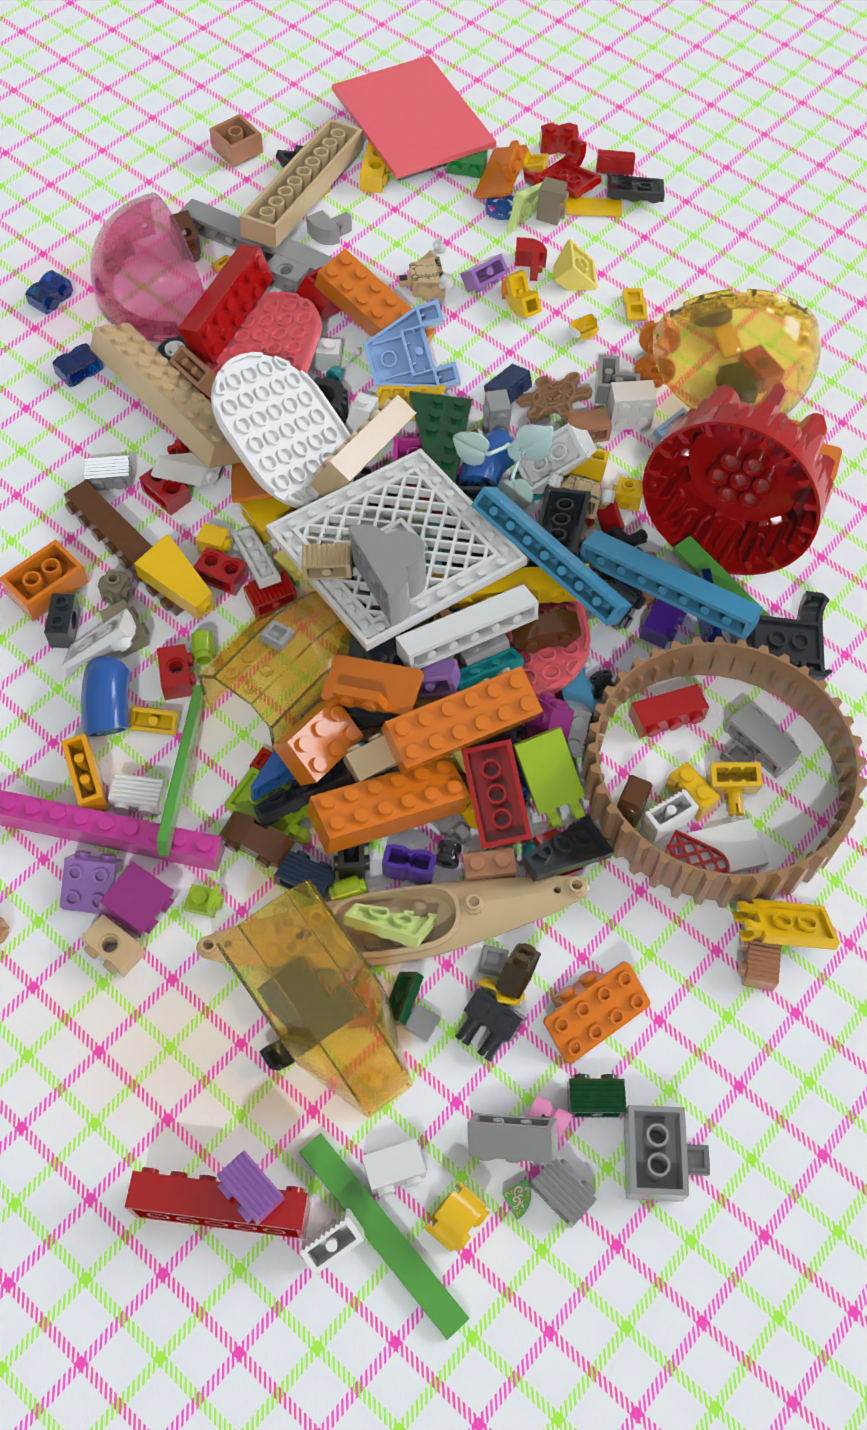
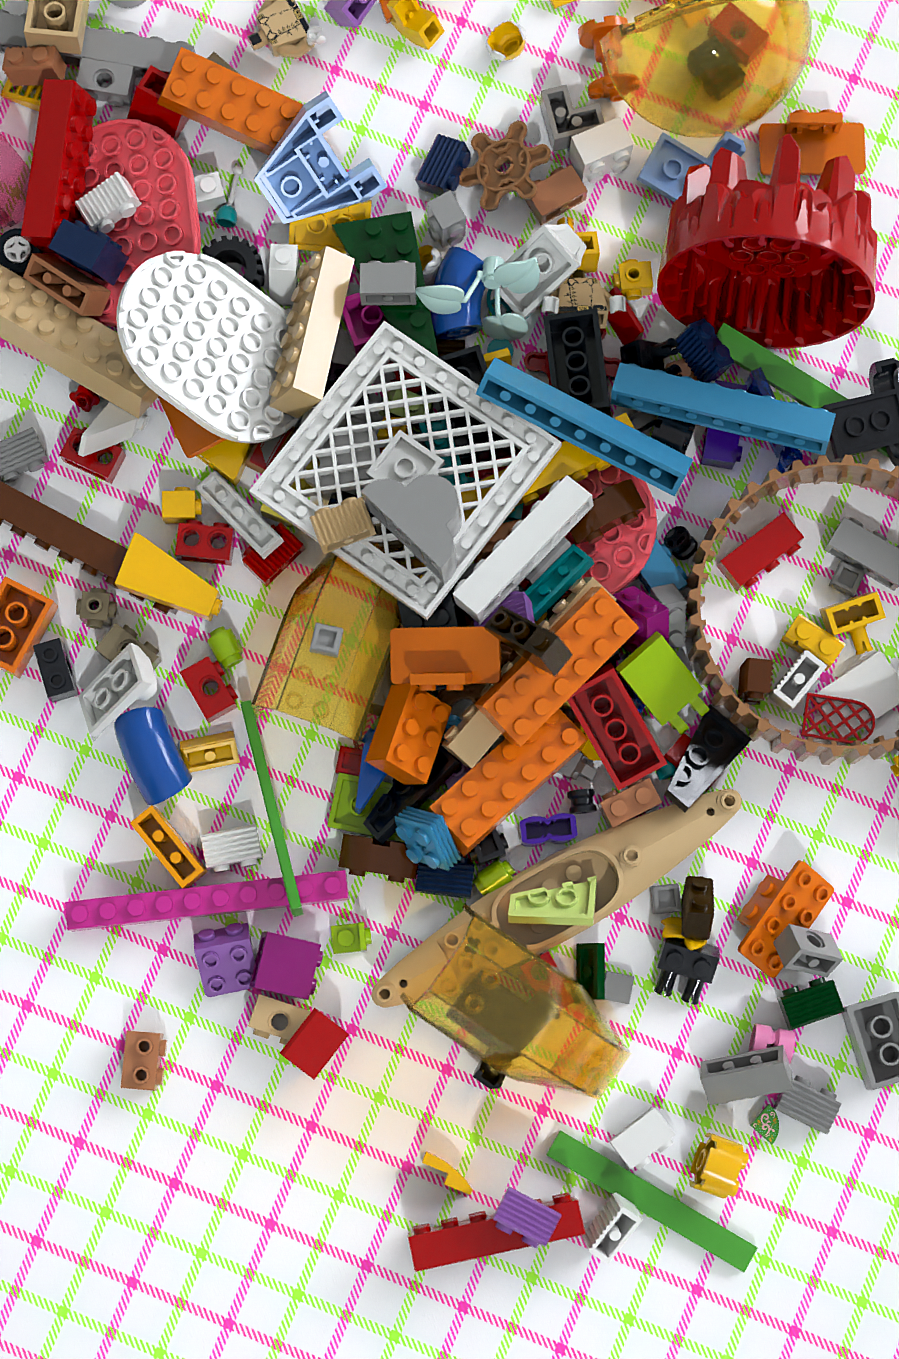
camera: 20 degrees left, 20 degrees up
none -> nougat brick [2,45,67,86]
none -> dark blue brick [48,219,129,286]
none -> white brick [75,172,142,234]
none -> red slope [280,1008,349,1080]
none -> light grey brick [360,260,417,305]
none -> dark azure brick [395,806,461,870]
none -> yellow slope [422,1151,473,1195]
none -> dark brown slope [484,605,573,676]
none -> dark blue brick [675,318,735,383]
none -> light grey brick [773,924,843,977]

